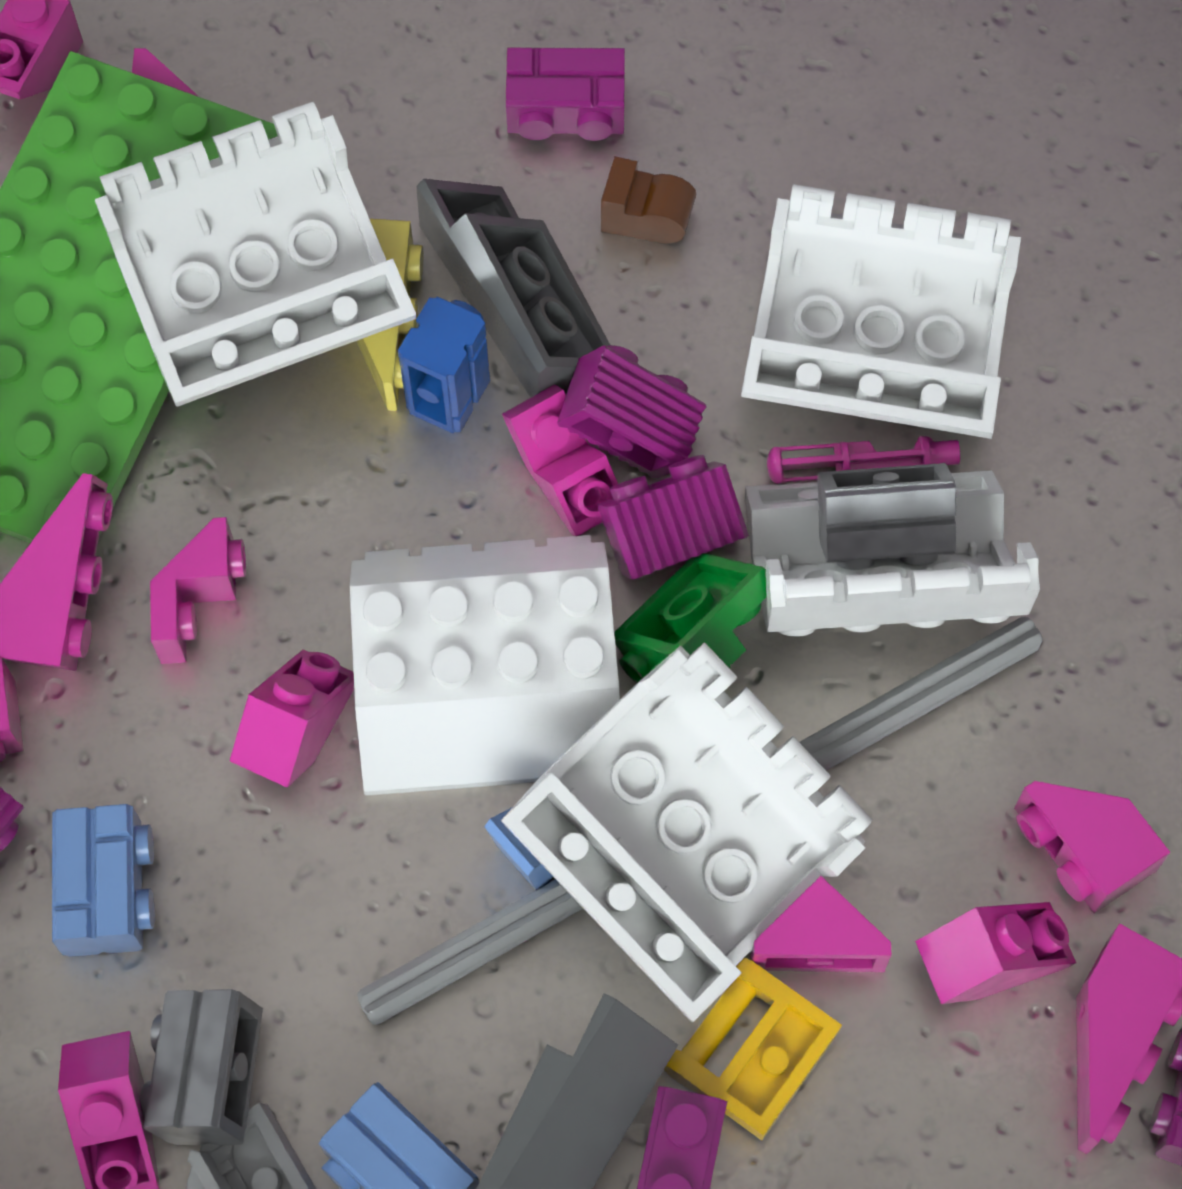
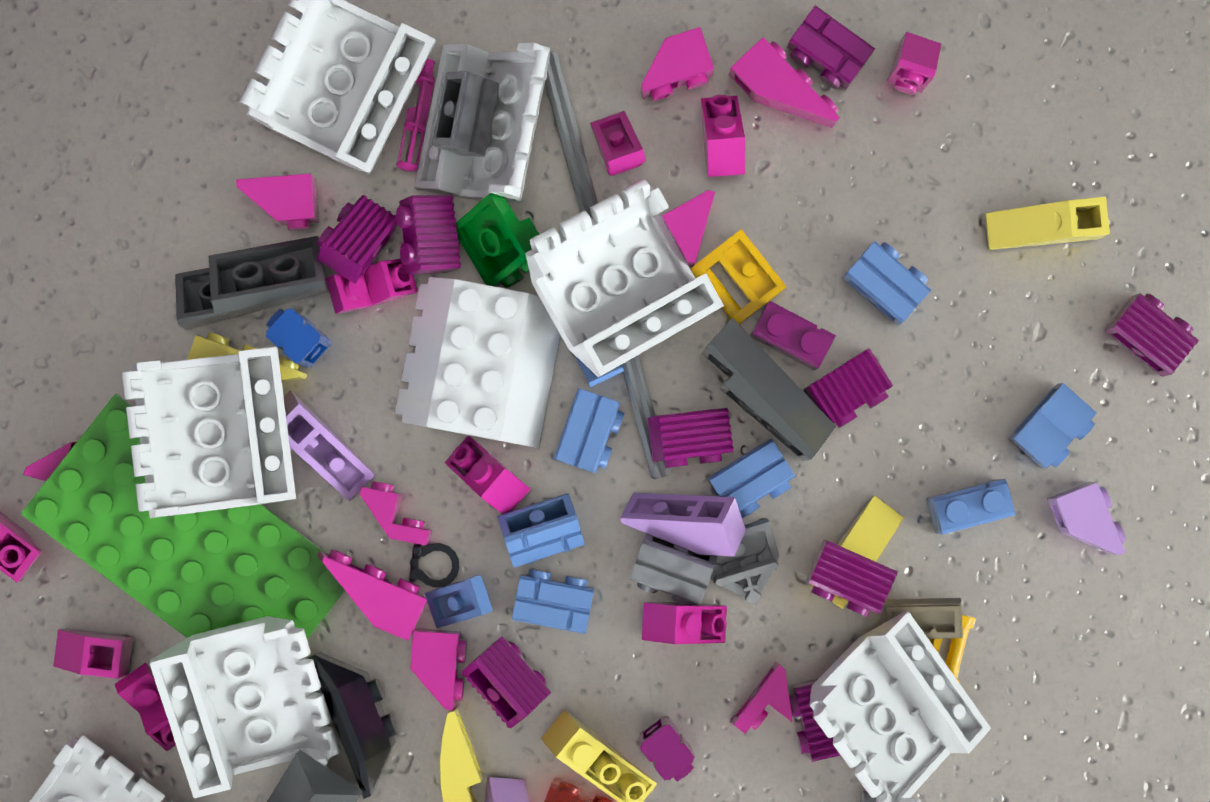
camera: 75 degrees left, 20 degrees up
magenta brick [506,47,625,141] -> none
reddish brown leg [601,156,697,244] -> none
none -> dark pink slope [236,173,319,231]
none -> lavender slope [284,390,375,501]
none -> black piece [409,543,460,588]
none -> medium blue slope [425,575,493,628]
none -> medium blue brick [497,493,585,568]
none -> medium blue brick [553,388,625,474]
none -> dark pink slope [590,111,646,176]
none -> lavender slope [620,493,746,557]
none -> magenta brick [647,408,734,468]

